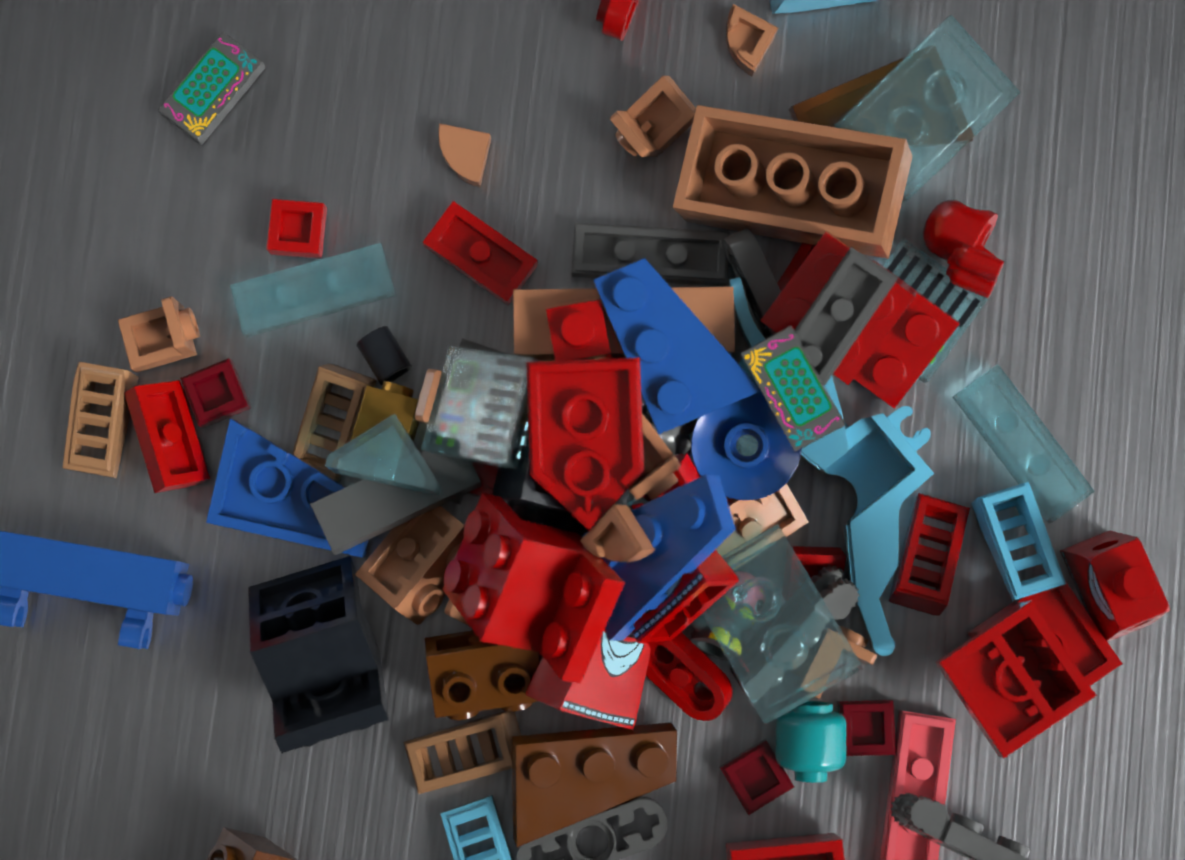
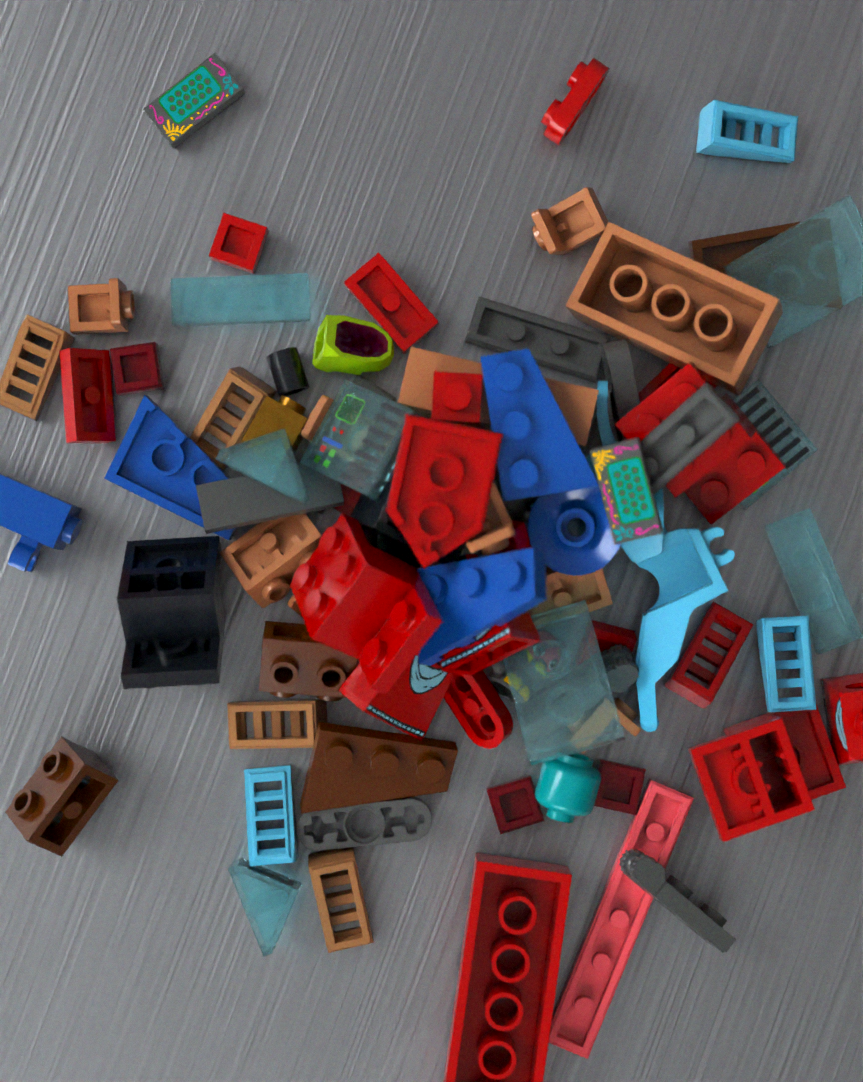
camera: 15 degrees right, 5 degrees up
nougat tile [439,124,491,188] -> none
nougat tile [580,505,655,562] -> none
nougat tile [726,4,778,76] -> none
red piece [923,200,1005,299] -> none
none -> lime rock [312,315,394,375]

